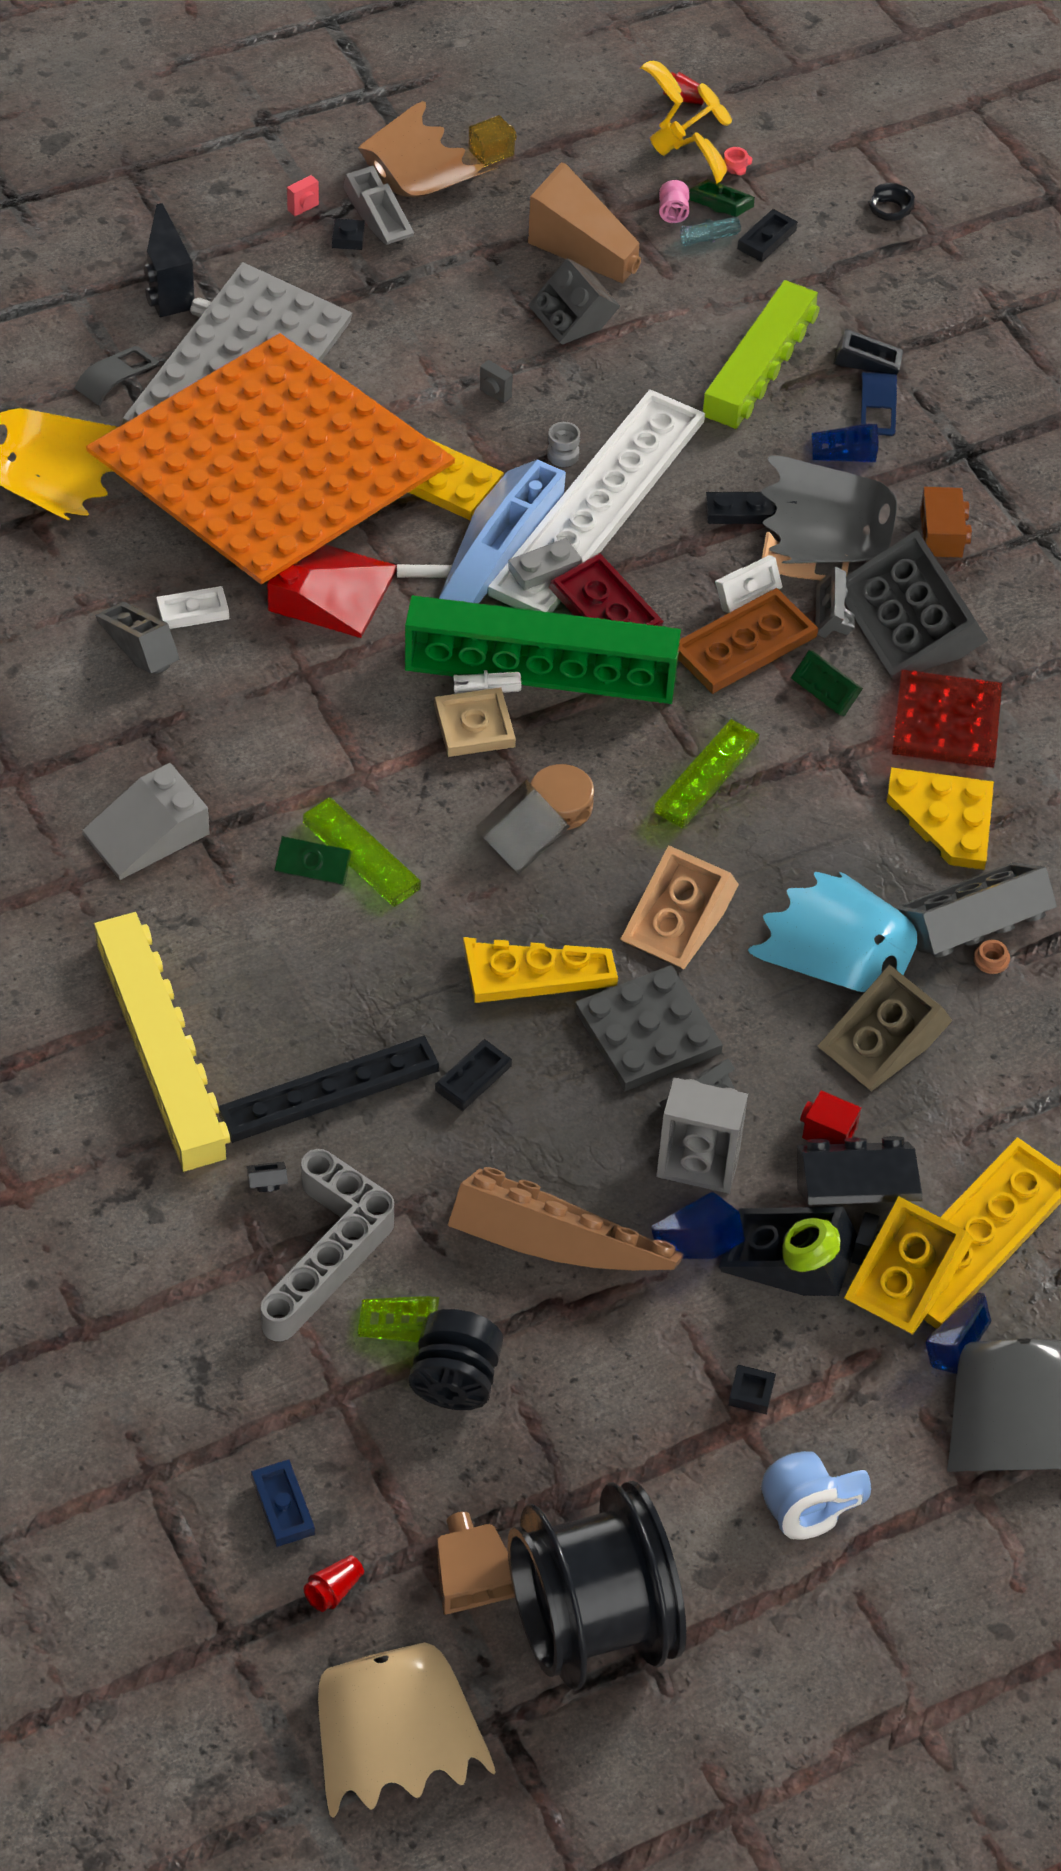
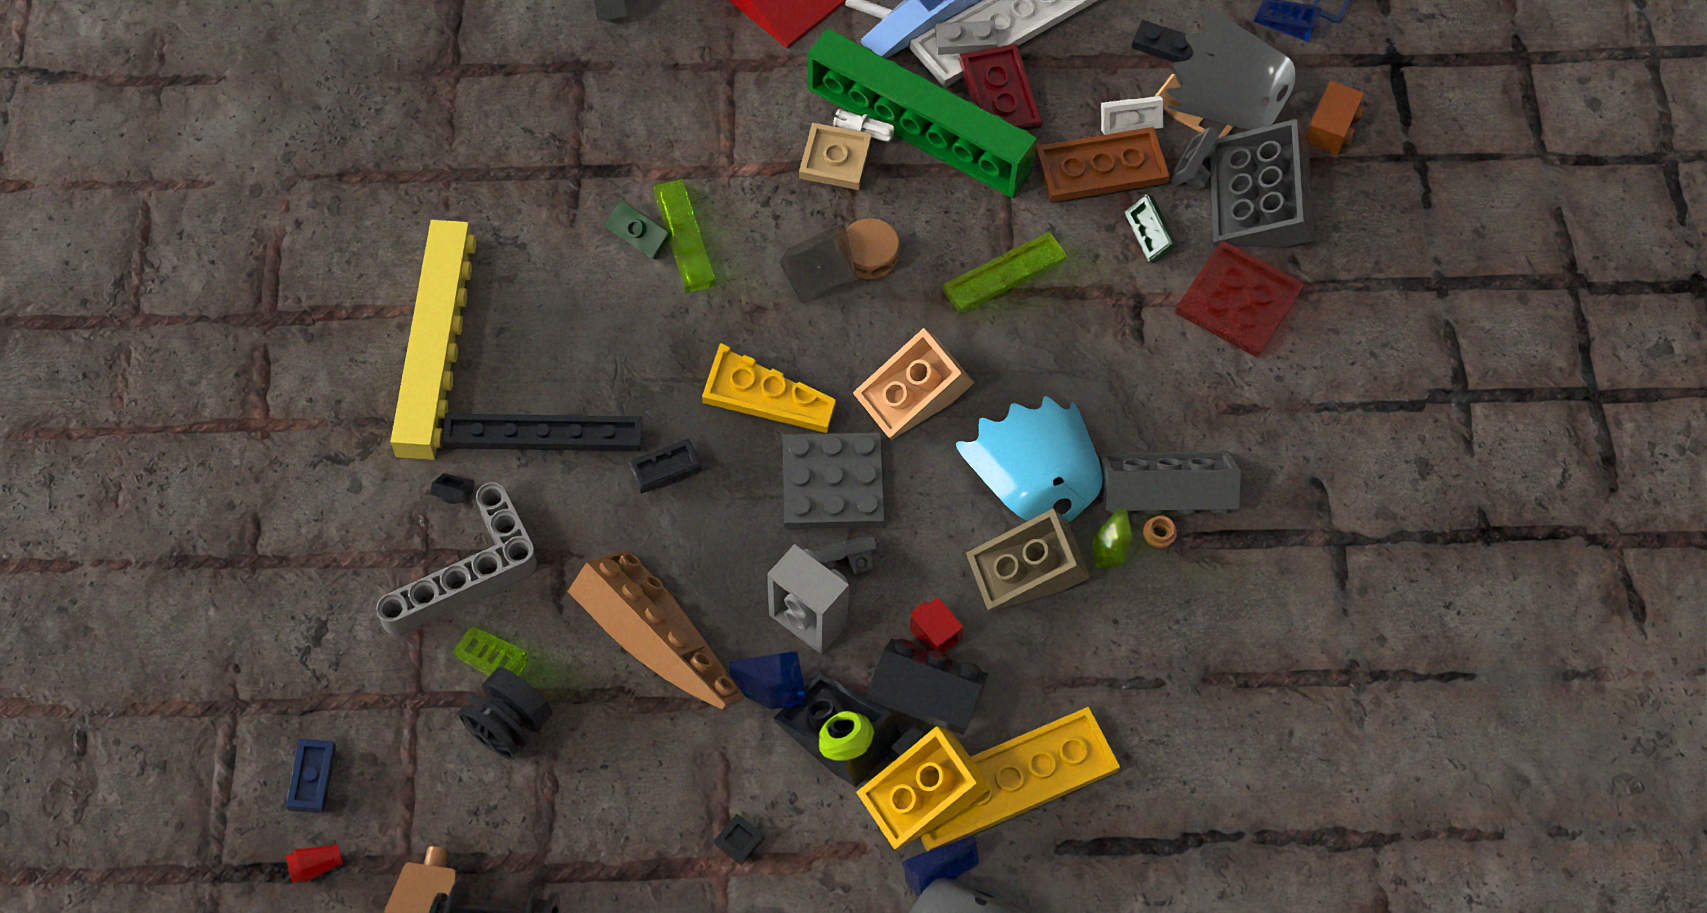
camera: 25 degrees right, 10 degrees up
light grey slope [82,763,210,880] -> none
yellow plate [887,767,994,870] -> none
none -> clear neon green slope [1092,508,1132,569]

